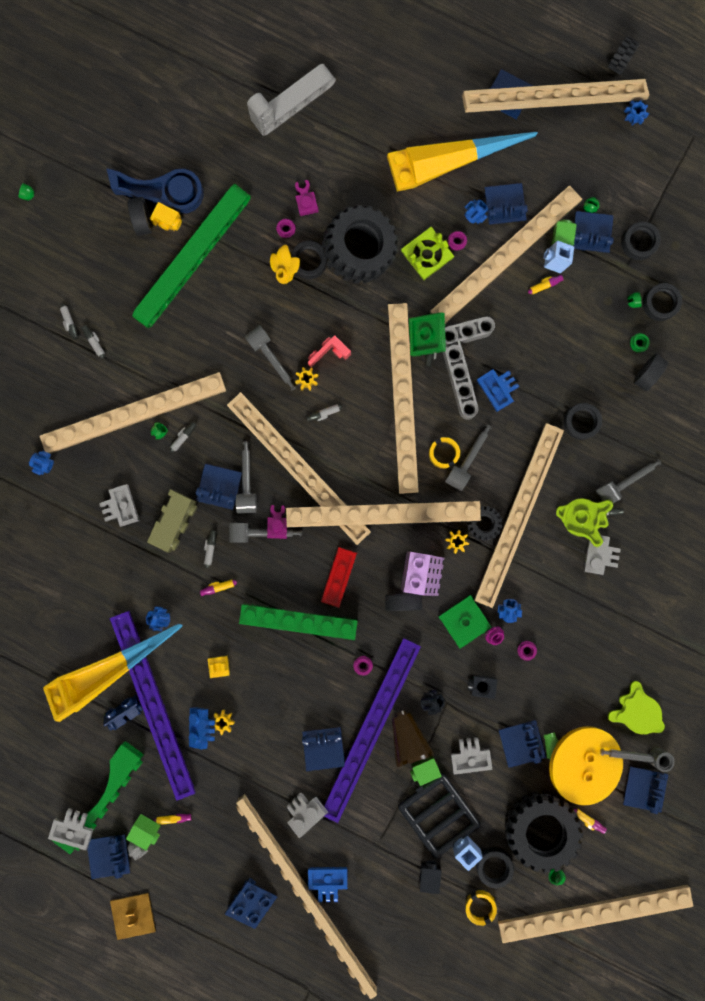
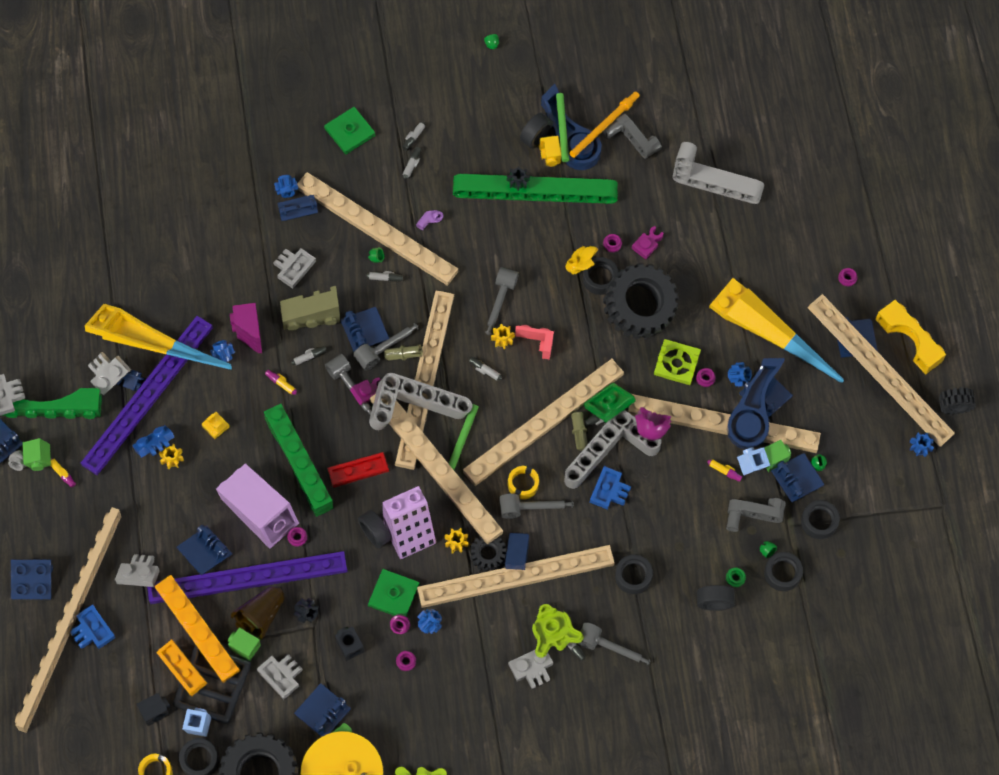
camera: 50 degrees right, 20 degrees down
none -> light grey hinge [88,352,131,395]
none -> light orange plate [155,575,240,683]
none -> light orange tile [156,639,207,696]
none -> lavender slope [216,464,299,549]
none -> magenta slope [230,303,262,353]
none -> dark blue hinge [277,194,318,221]
none -> green plate [324,107,376,155]
none -> light grey beam [369,373,472,430]
none -> olive axle [384,345,423,361]
none -> medium lavender arm [416,210,443,230]
none -> bright green bar [449,404,479,470]
none -> dark blue tile [505,533,529,570]
none -> black gear [507,166,530,191]
none -> bright green bar [556,93,569,162]
none -> light orange bar [570,92,639,158]
none -> olive axle [571,412,588,451]
none -> dark grey beam [603,114,662,159]
none -> magenta hair [635,407,671,440]
none -> dark blue animal [726,358,785,449]
none -> dark grey beam [726,498,786,532]
none -> magenta plate [838,268,857,286]
none -> yellow arch [875,300,946,375]

